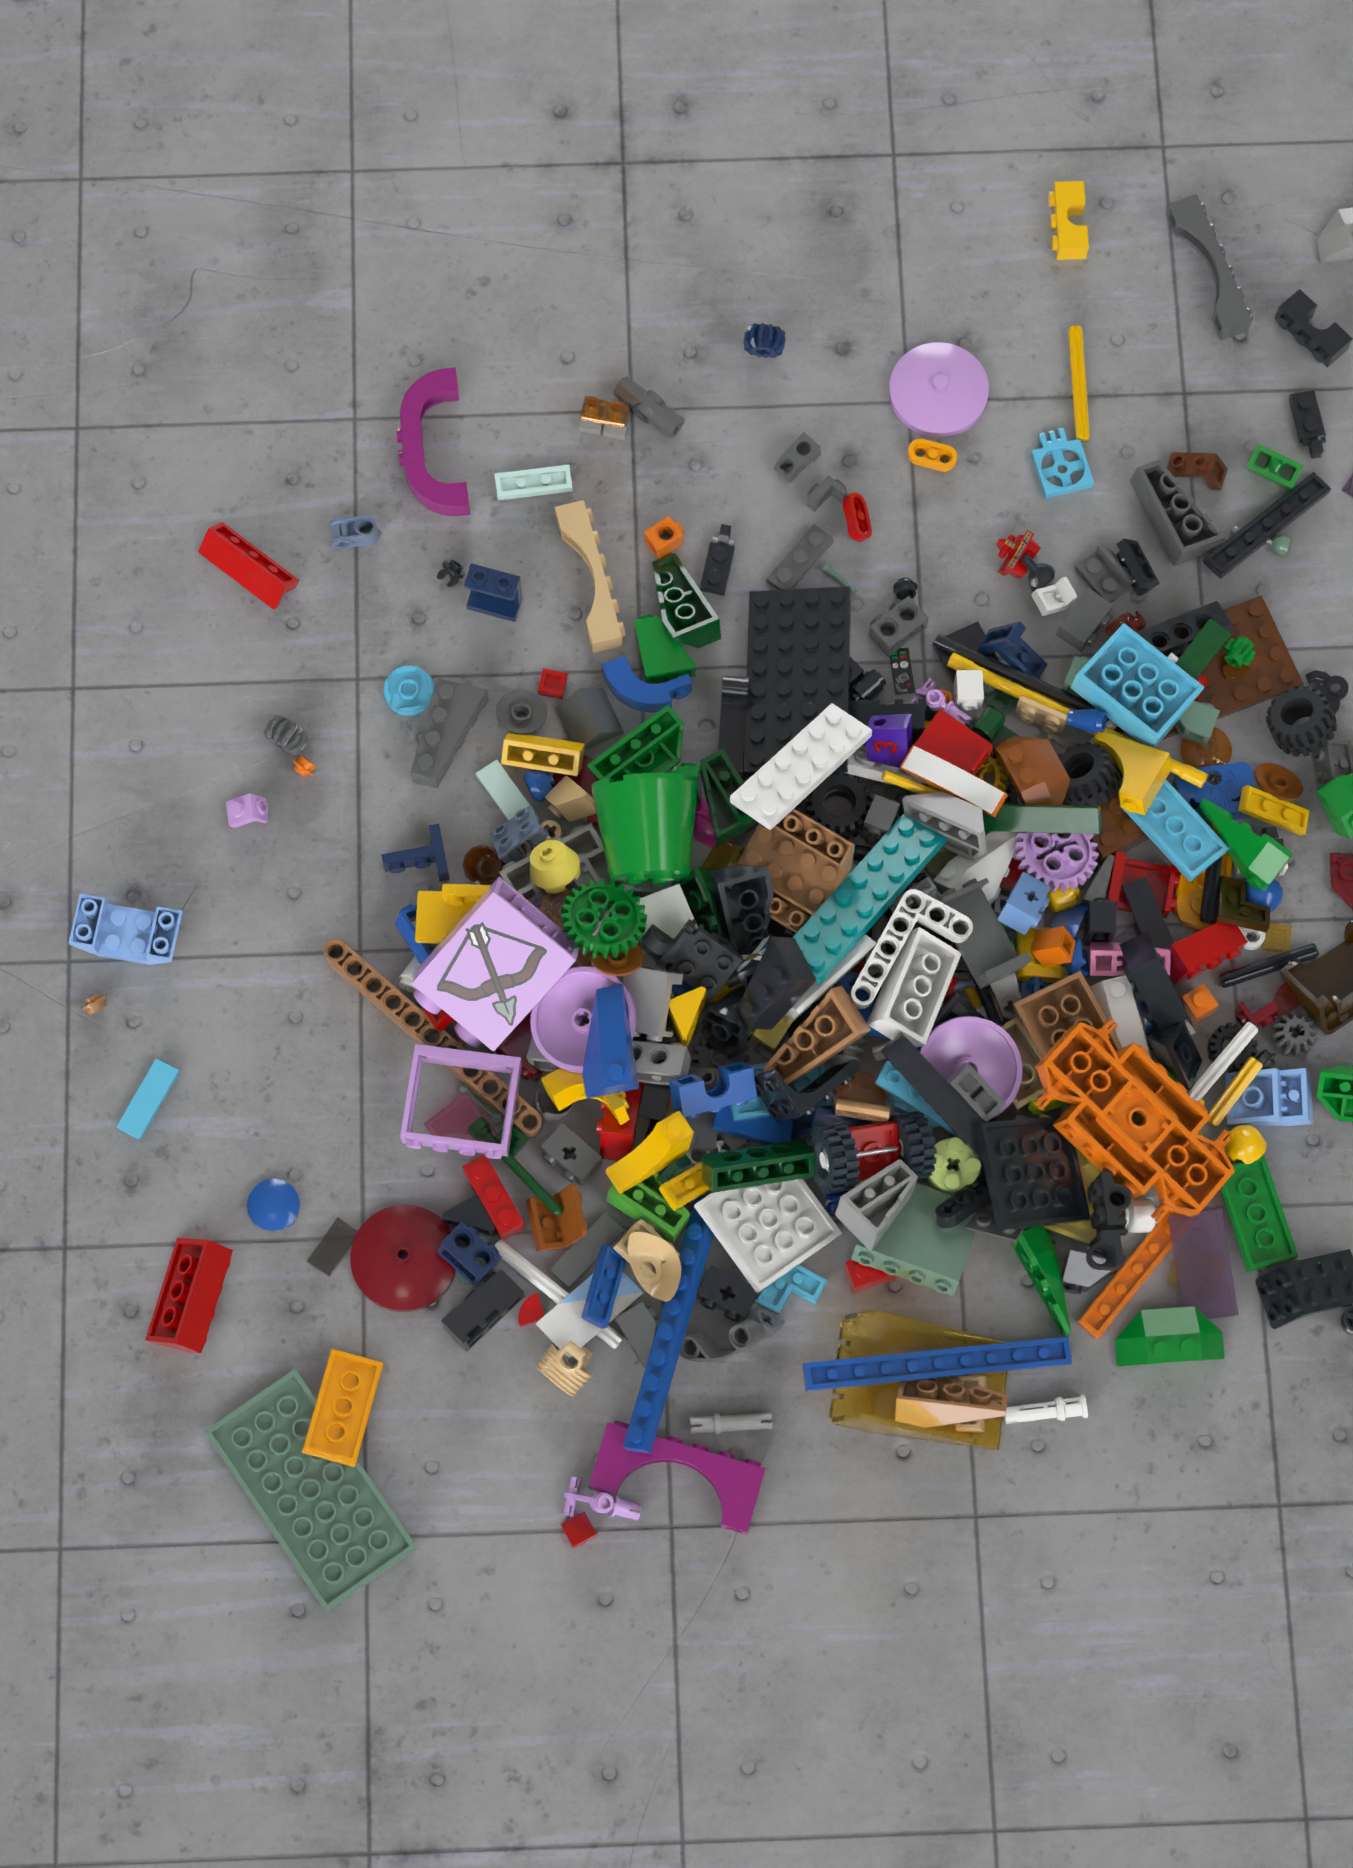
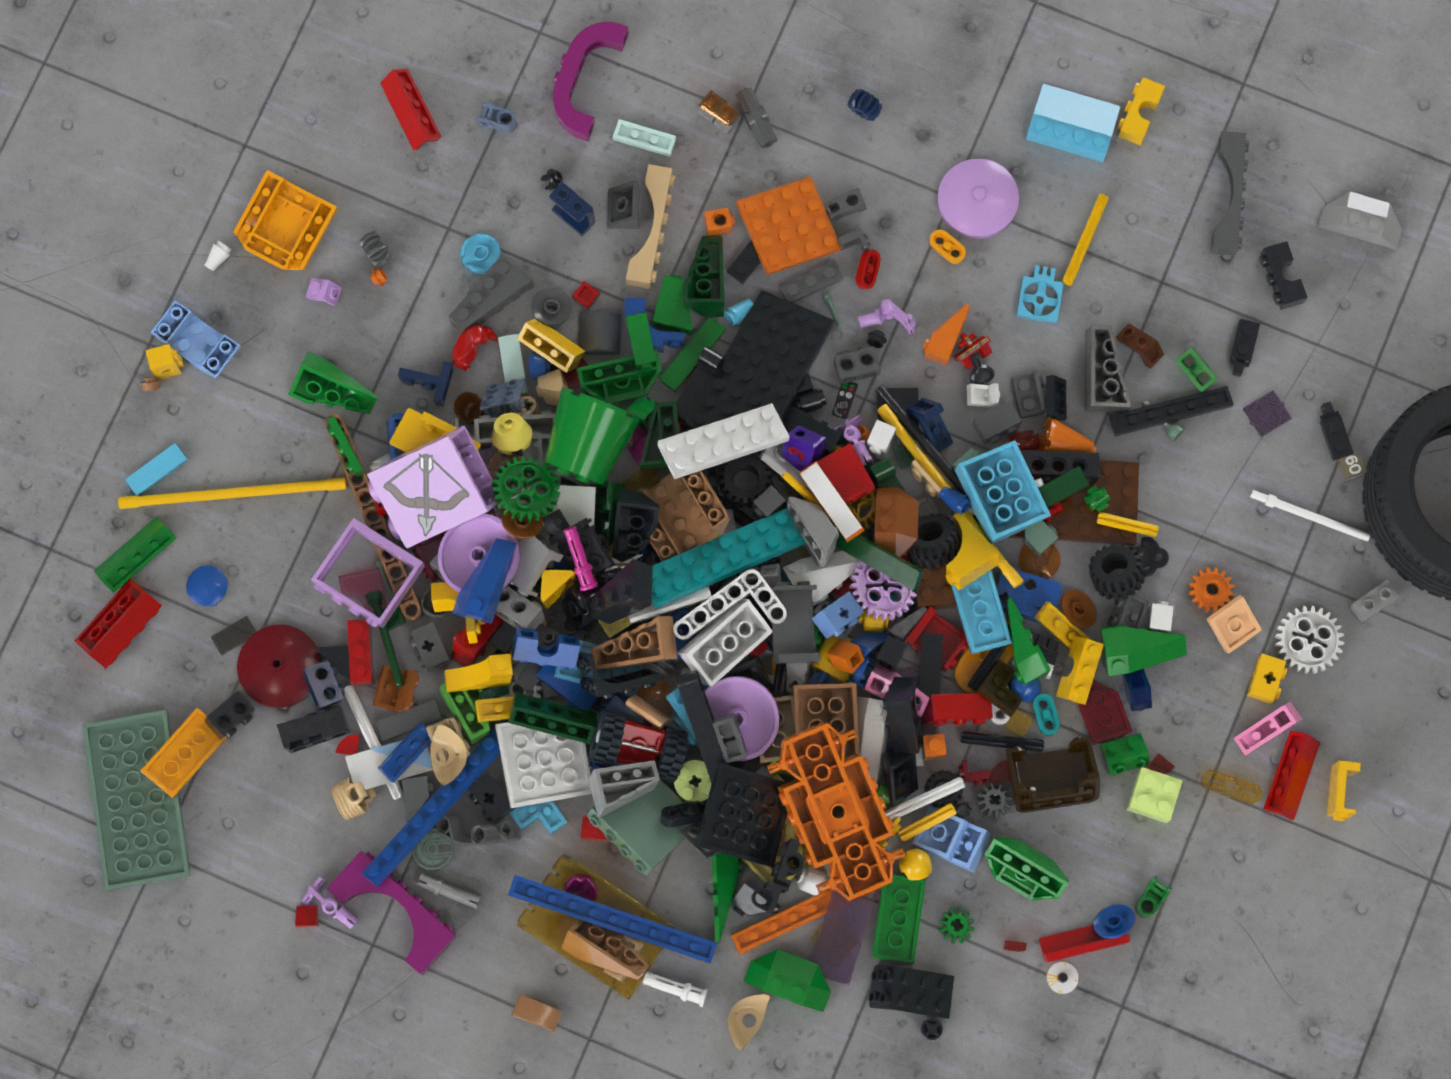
camera: 30 degrees right, 5 degrees up
none -> green panel [94,517,176,593]
none -> yellow piece [118,477,347,509]
none -> yellow brick [145,344,184,380]
none -> white cone [204,240,232,272]
none -> black brick [204,690,255,740]
none -> light orange wedge [233,170,339,270]
none -> green wedge [288,352,378,414]
none -> green plate [326,416,365,477]
none -> tile [411,828,454,871]
none -> red animal [452,324,498,372]
none -> medium nougat slope [511,995,562,1032]
none -> dark pink pin [563,526,598,591]
none -> magenta hair [564,873,598,901]
none -> dark grey slope [607,180,640,229]
none -> green slope [626,312,656,369]
none -> green tile [659,317,726,393]
none -> medium azure cone [724,298,754,326]
none -> tan piece [728,994,770,1050]
none -> orange plate [736,176,841,276]
none -> lavender pin [858,299,916,334]
none -> orange slope [922,304,970,366]
none -> green gear [938,908,975,944]
none -> medium azure slope [1026,83,1121,162]
none -> teal plate [1033,694,1060,736]
none -> orange cone [1036,417,1096,453]
none -> yellow arch [1056,636,1104,705]
none -> yellow axle [1097,512,1159,537]

